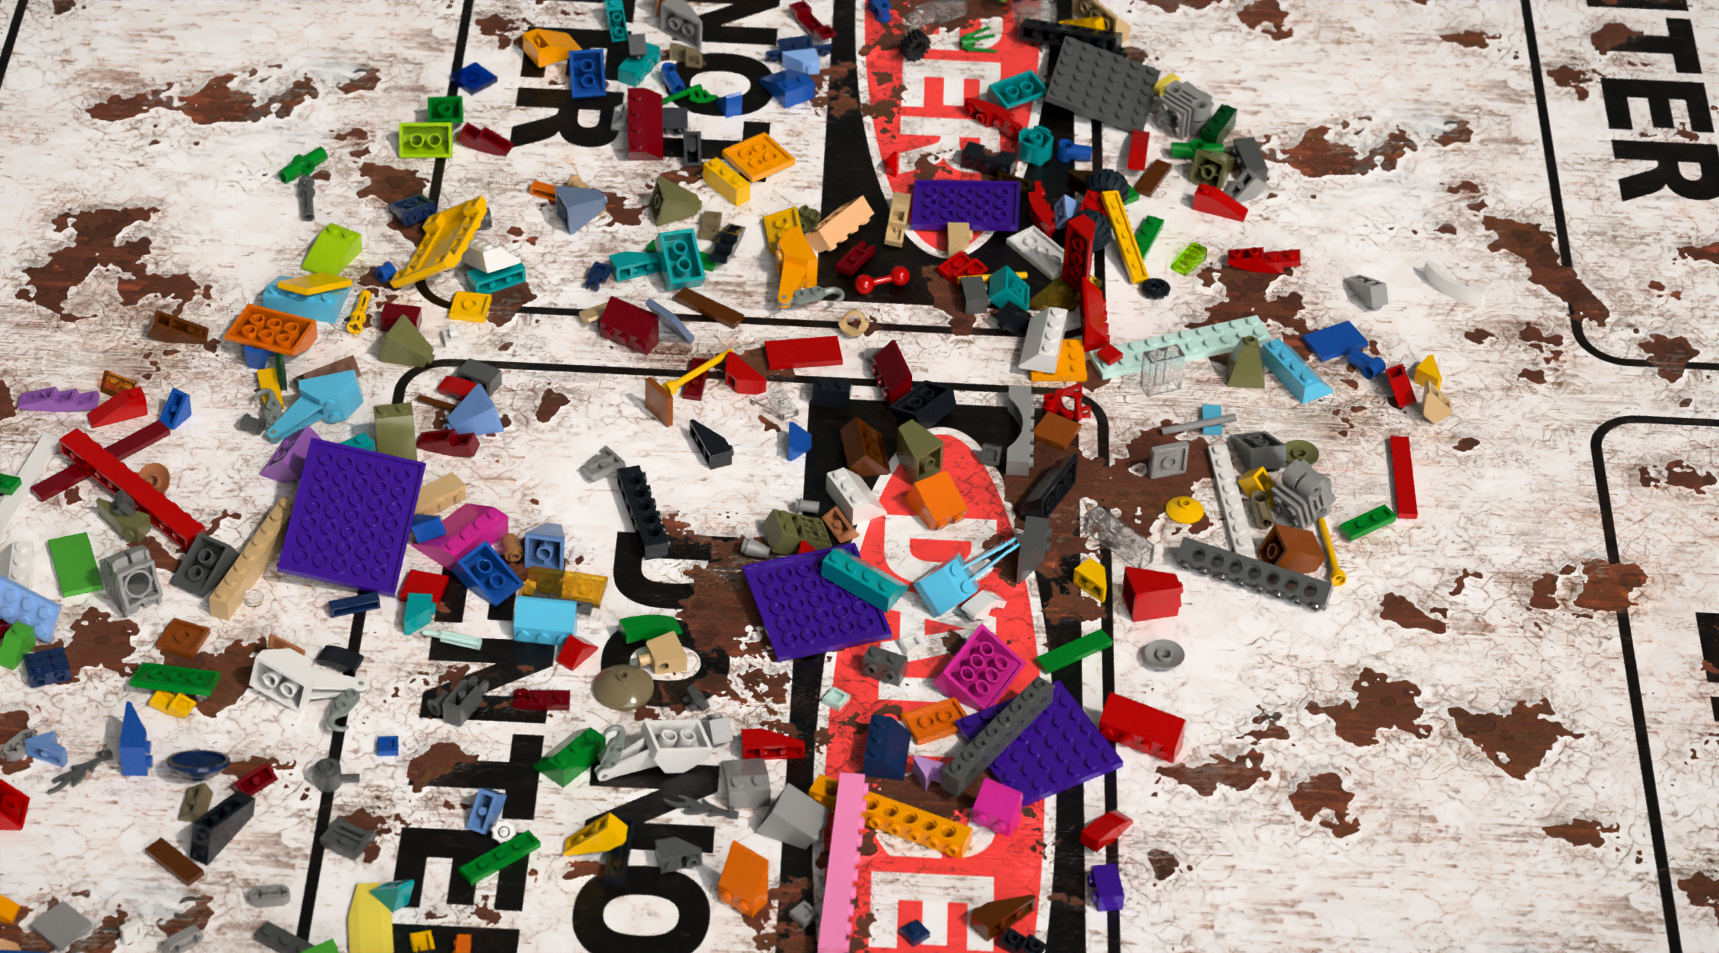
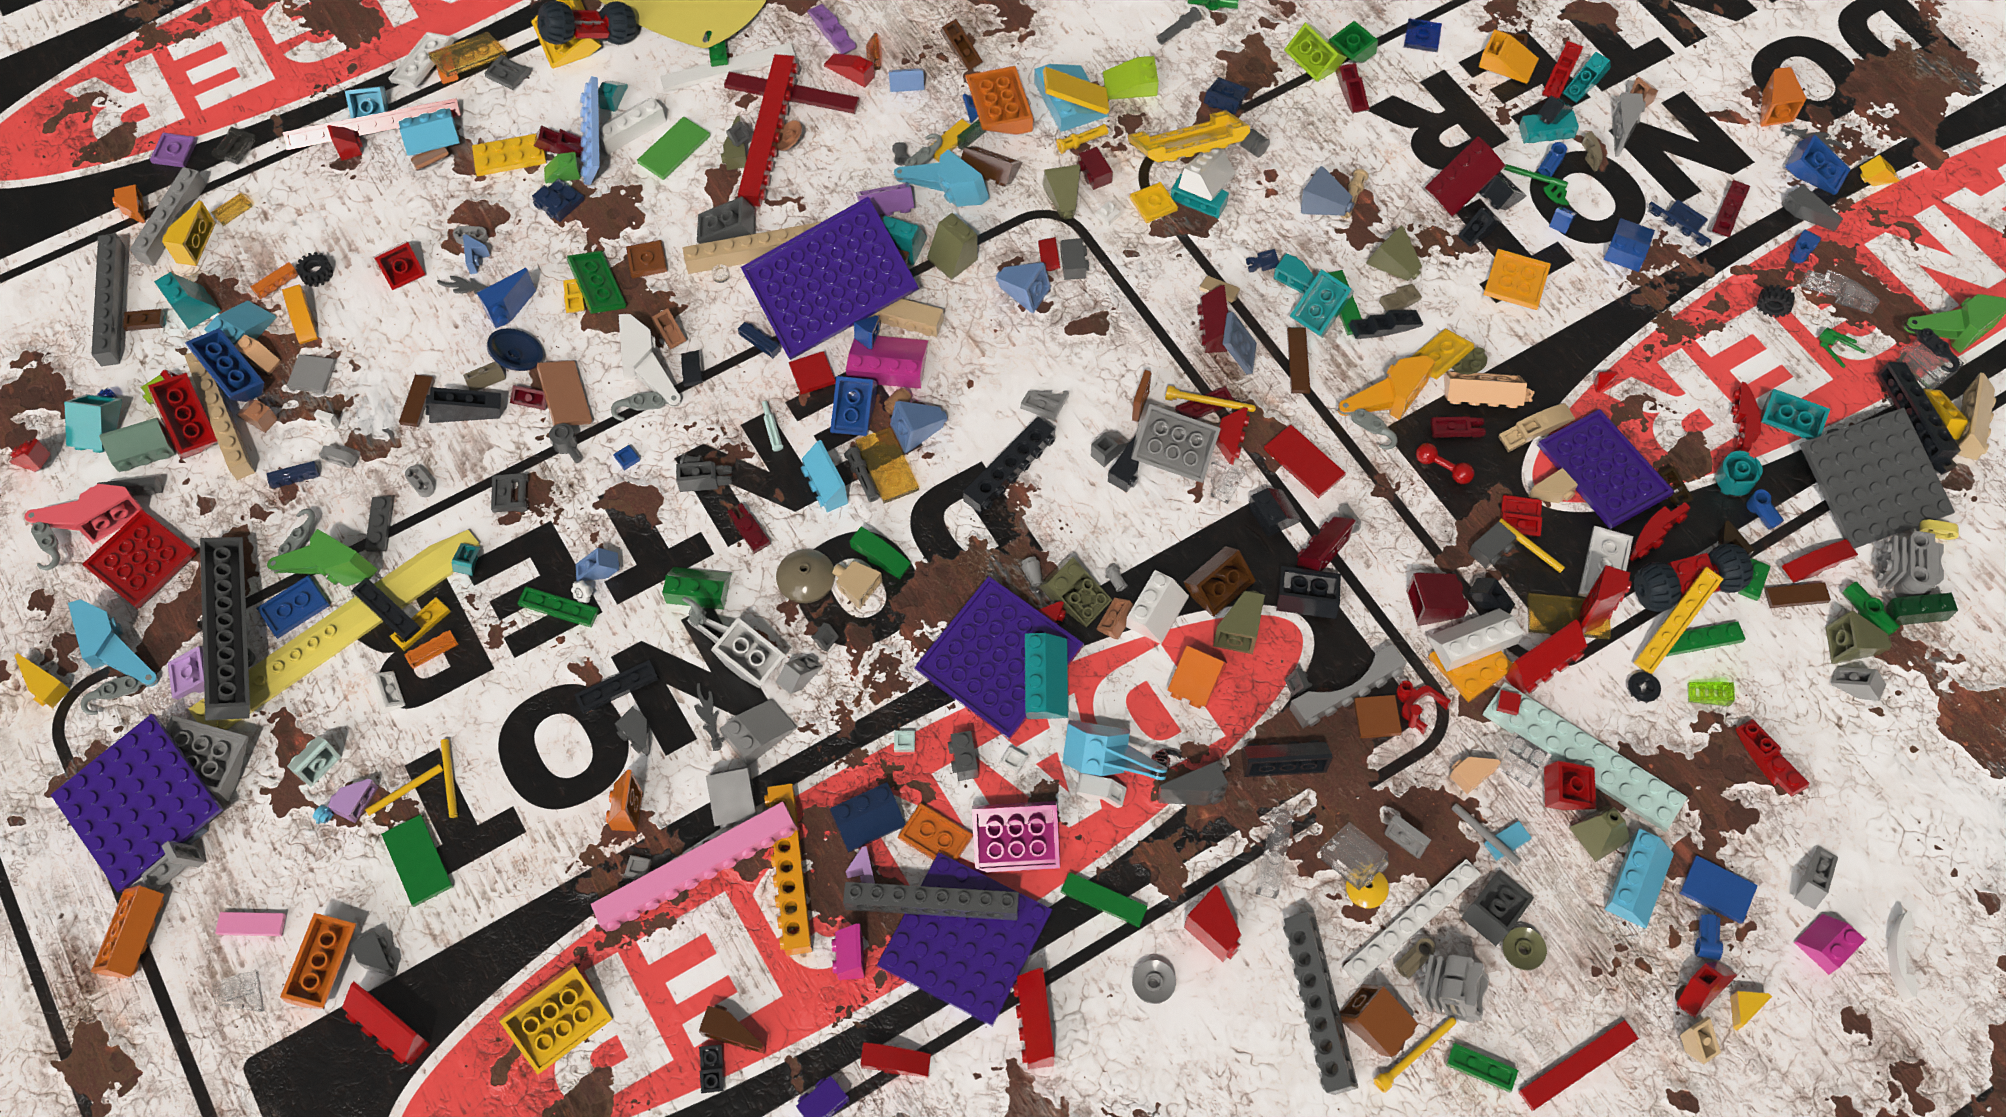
camera: 60 degrees right, 20 degrees up
light grey piece [99,544,163,617] -> none
blue slope [159,387,192,430] -> none
blue wheel [374,261,396,284] -> none
teal slope [404,593,436,636] -> none
dark red slope [416,429,480,457] -> none
reddish brown bar [417,394,458,412] -> none
orange piece [530,180,556,201] -> none
red slope [557,635,598,671] -> none
yellow slope [563,812,628,856] -> none
blue slope [569,49,607,99] -> none
yellow brick [703,157,750,207] -> none
red slope [741,728,805,760] -> none
light blue slope [782,48,820,75] -> none
blue slope [788,421,812,461] -> none
tan piece [838,310,869,337] -> none
dark blue plate [900,919,930,947] -> none
black arch [960,141,1018,176] -> none
teal slope [989,265,1030,311] -> none
light blue slope [1054,194,1081,230] -> none
yellow slope [1073,558,1107,603] -> none
red slope [1193,183,1249,222] -> none
dark grey brick [1231,137,1268,183] -> none
yellow slope [1237,466,1278,508] -> none
none -> nougat tile [537,361,592,426]
none -> medium blue slope [889,68,924,92]
none -> dark grey slope [1090,431,1130,467]
none -> light grey slope [1131,404,1221,483]
none -> clear brick [1320,822,1389,890]
none -> dark red slope [1406,573,1469,626]
none -> light nougat slope [1450,757,1501,795]
none -> red slope [1542,41,1584,98]
none -> red slope [1544,761,1596,810]
none -> dark pink slope [1794,914,1866,975]

